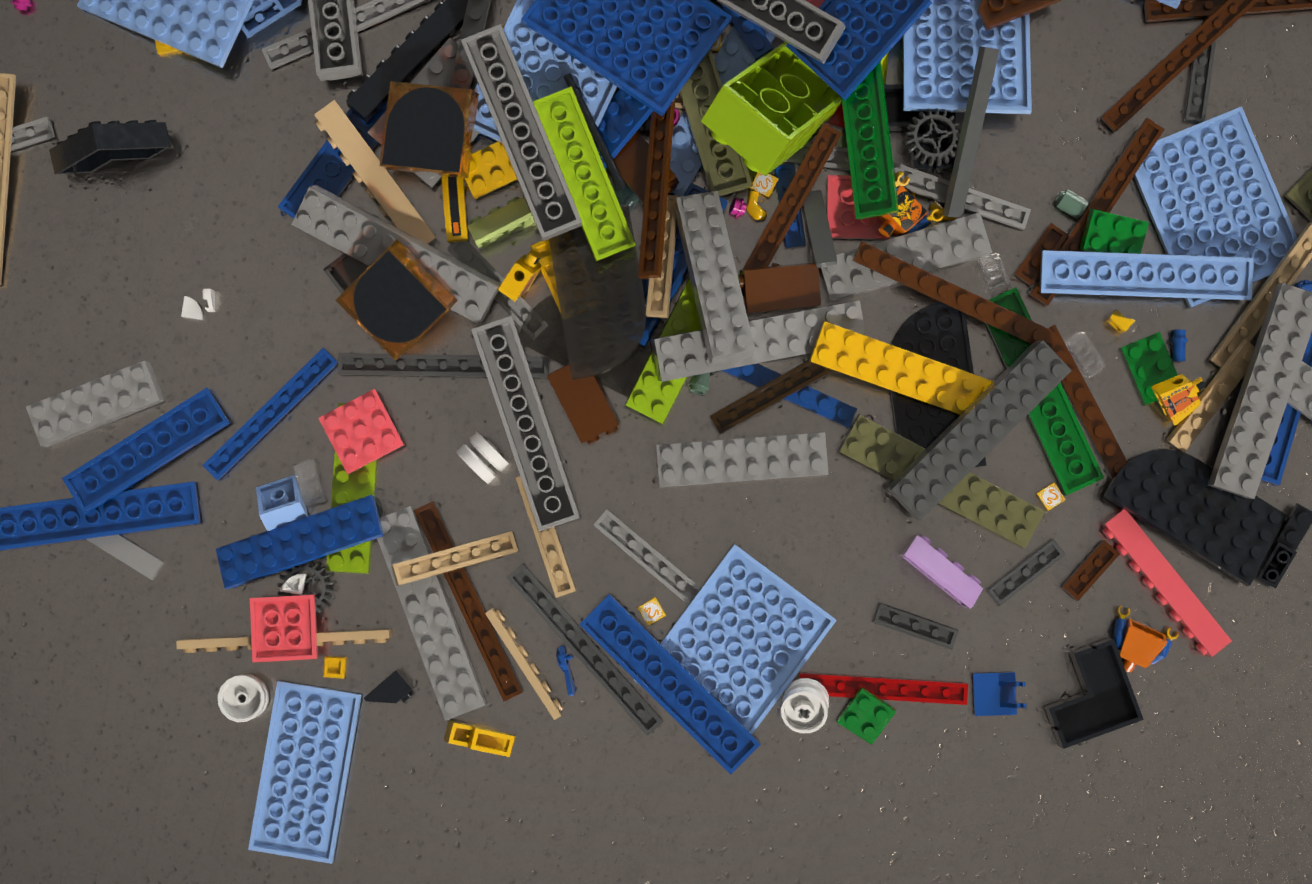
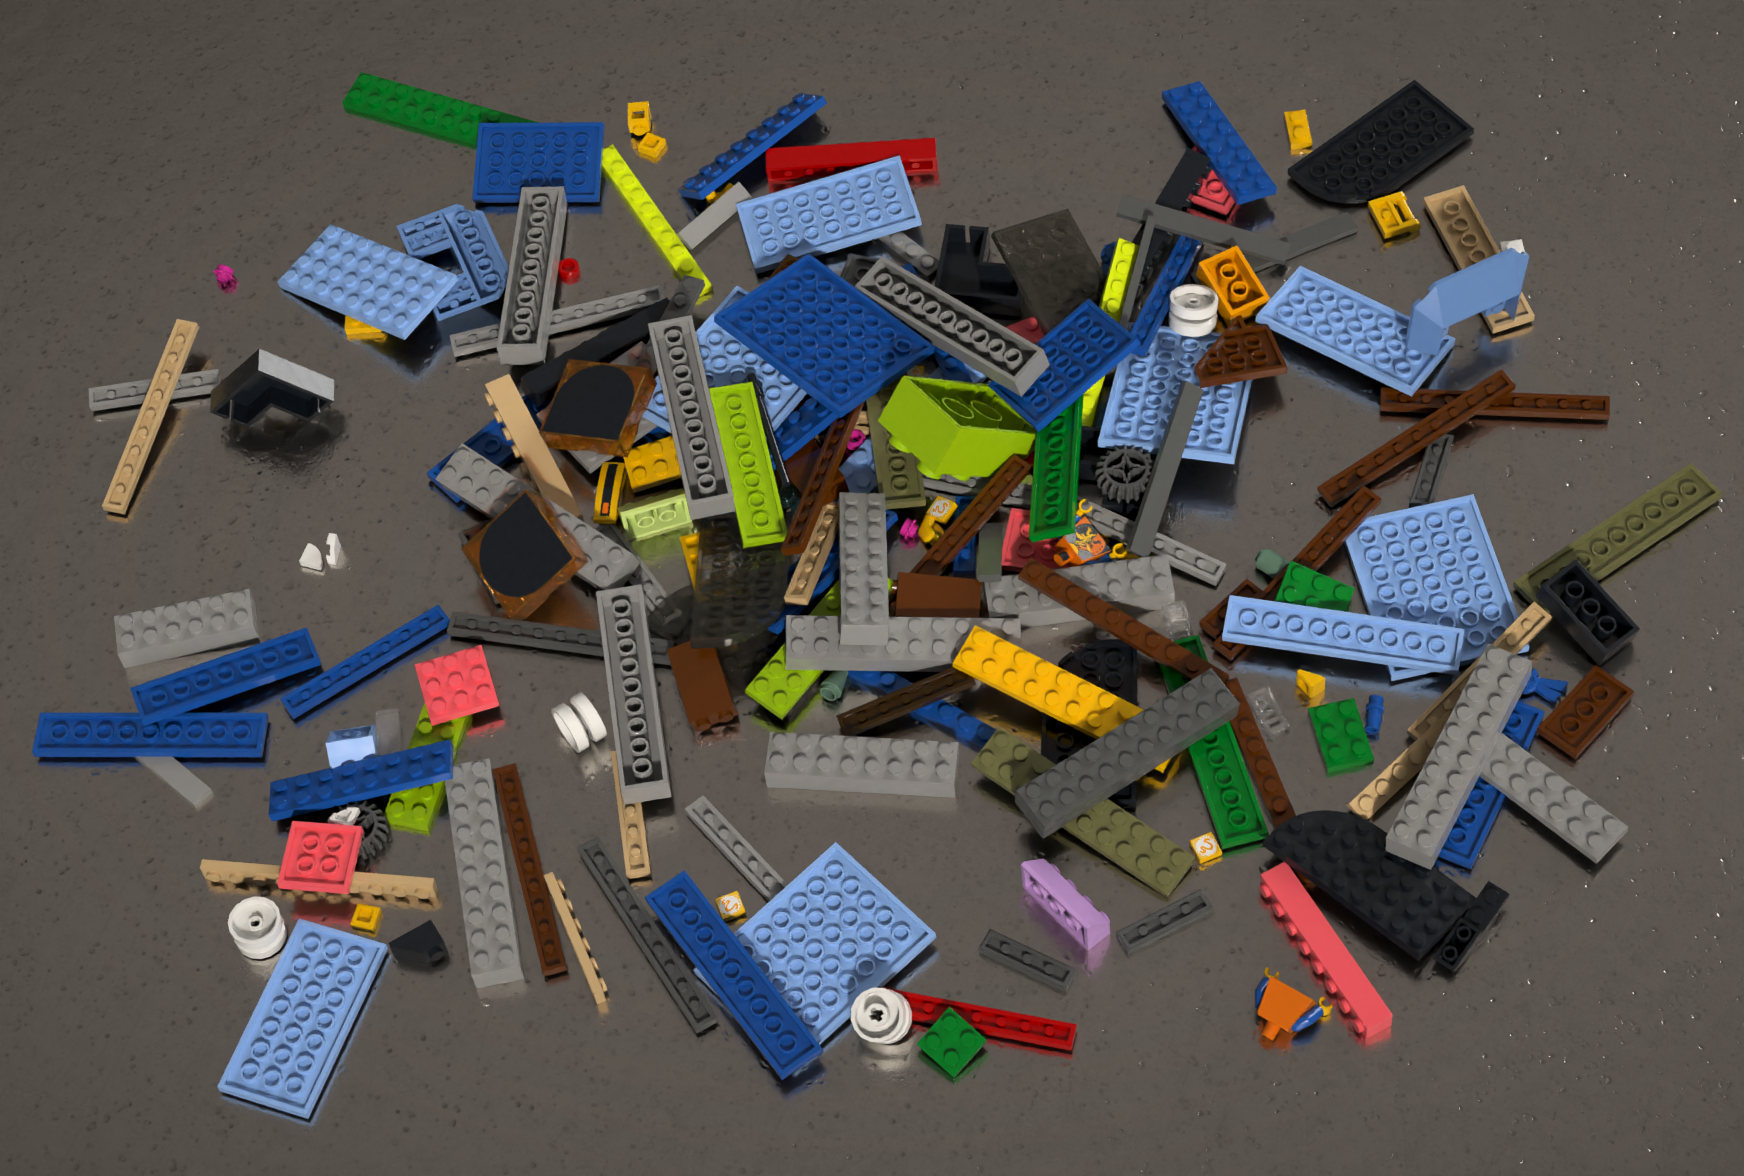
camera: 20 degrees right, 30 degrees down
tan plate [391,531,518,586] -> none
yellow slope [444,719,515,757] -> none
yellow torso [498,250,542,302] -> none
blue piece [556,645,575,696] -> none
blue plate [973,672,1026,716] -> none
black piece [1044,638,1144,749] -> none
reddish brown plate [1061,540,1120,601] -> none
torso [1151,374,1206,426] -> none

